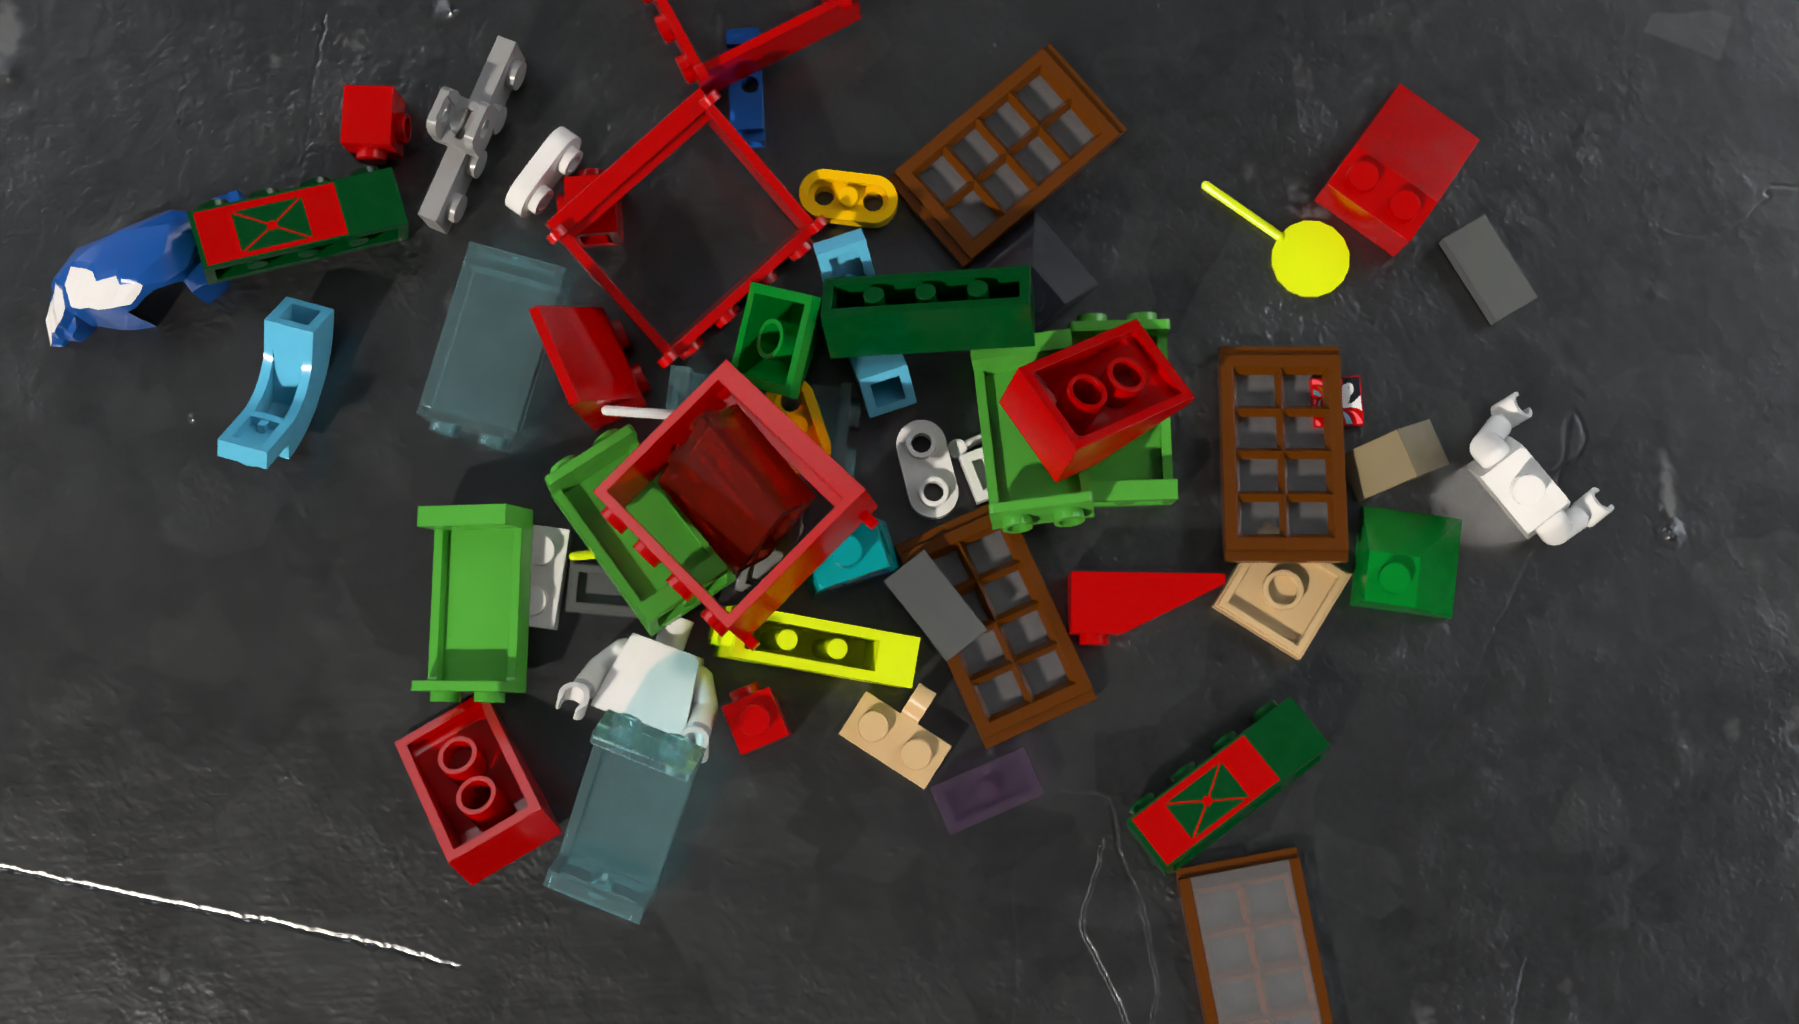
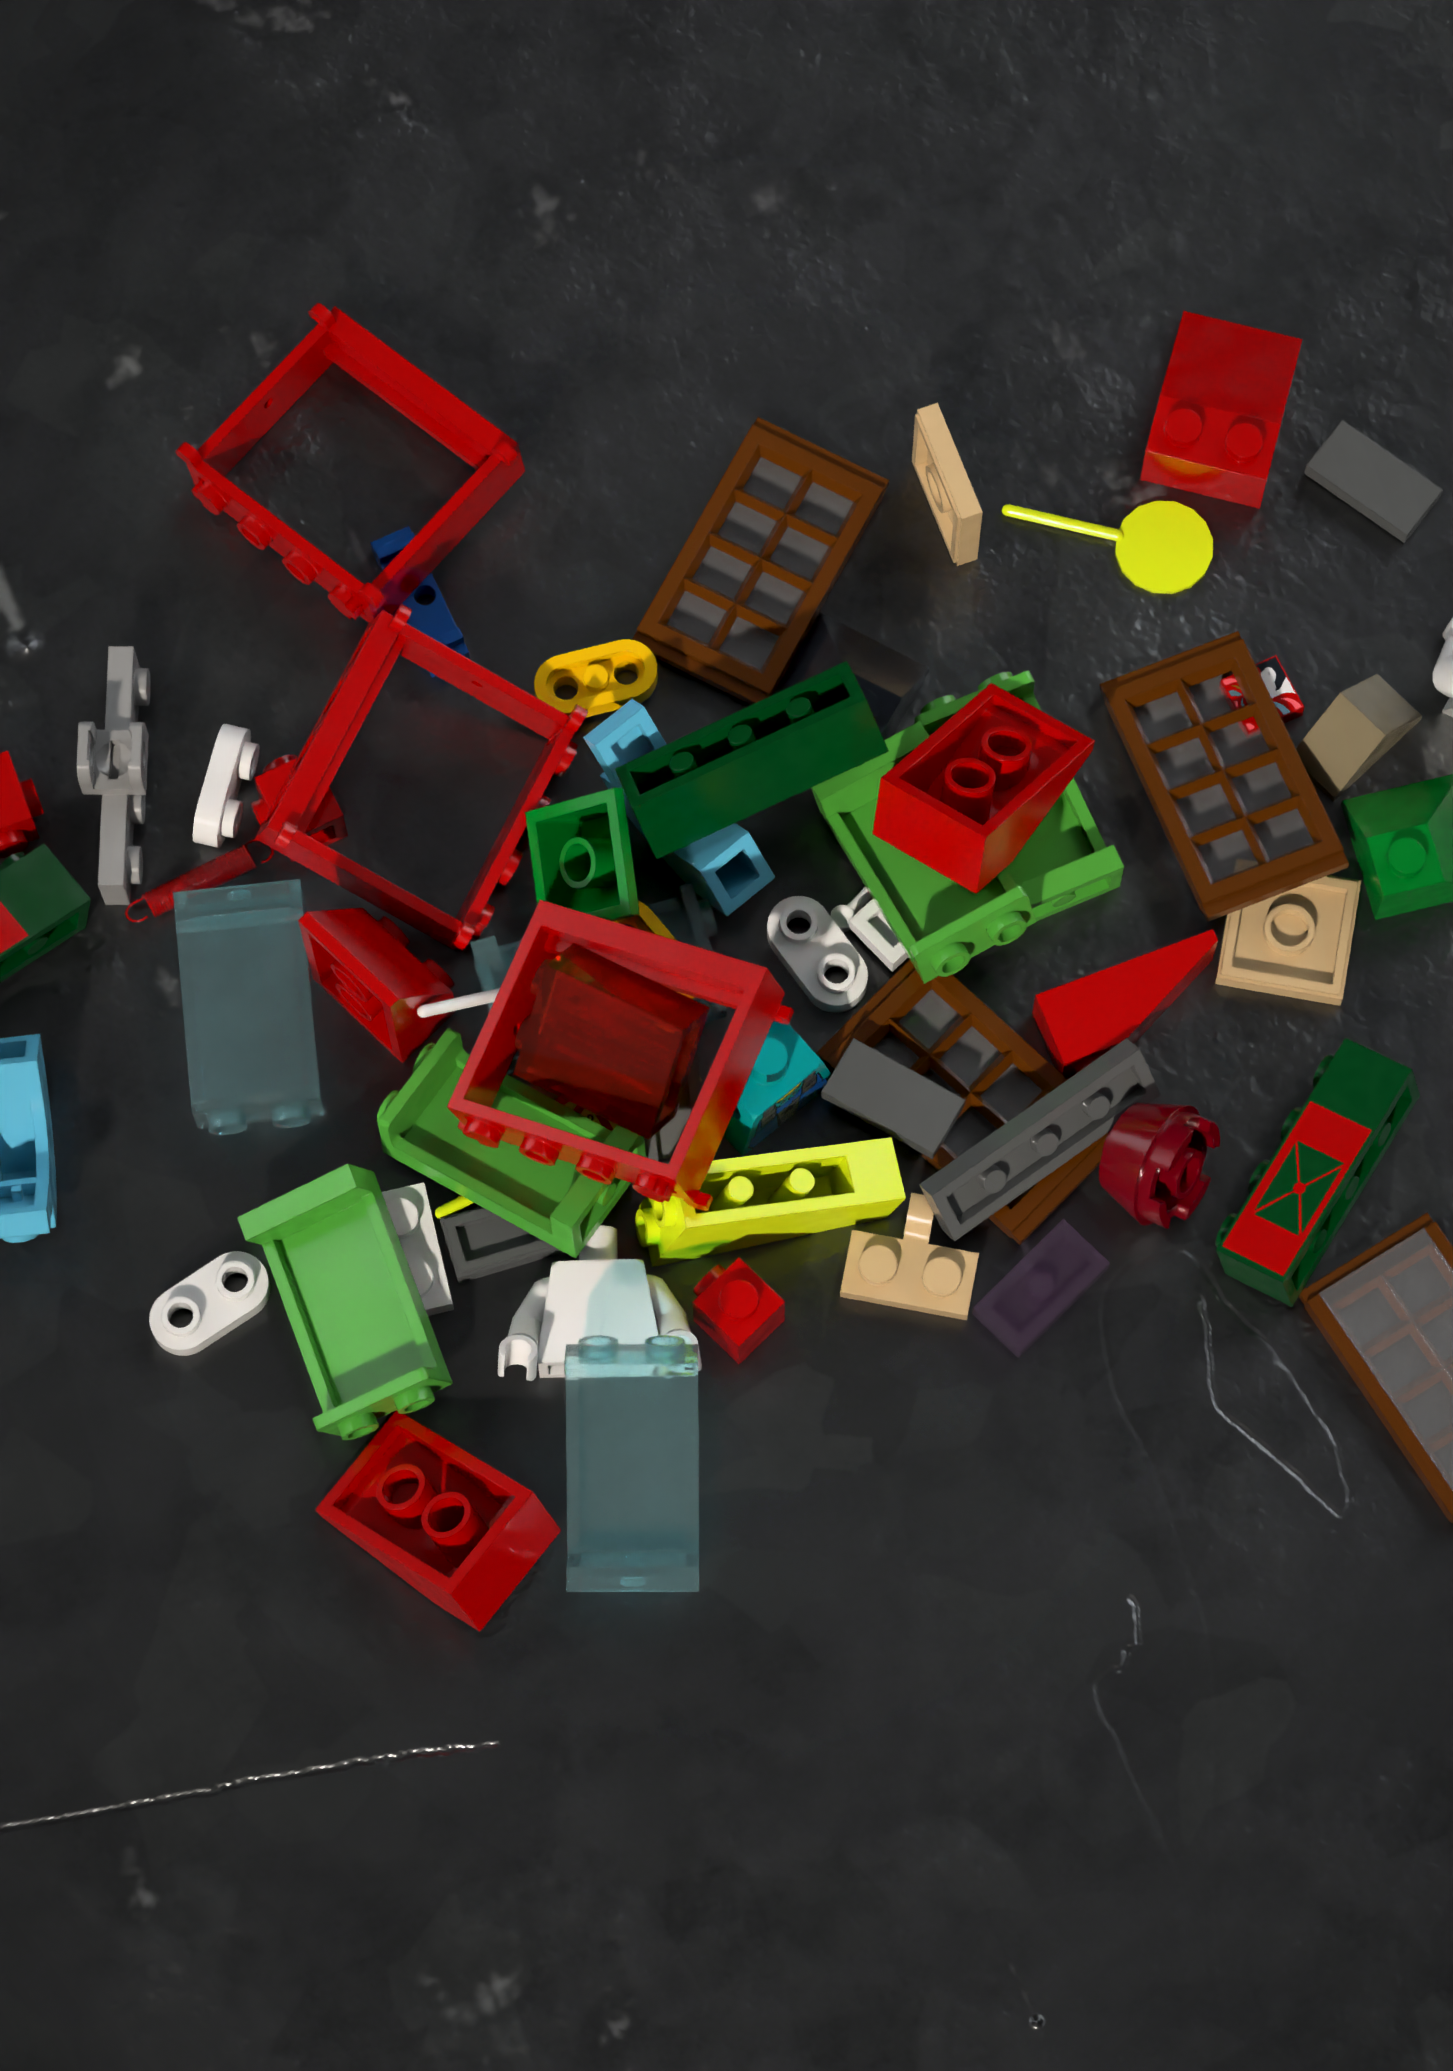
camera: 20 degrees left, 10 degrees down
none -> red piece [125,838,274,922]
none -> white plate [149,1251,270,1356]
none -> tan tile [912,403,983,566]
none -> dark grey plate [919,1038,1161,1241]
none -> dark red cone [1099,1103,1220,1229]

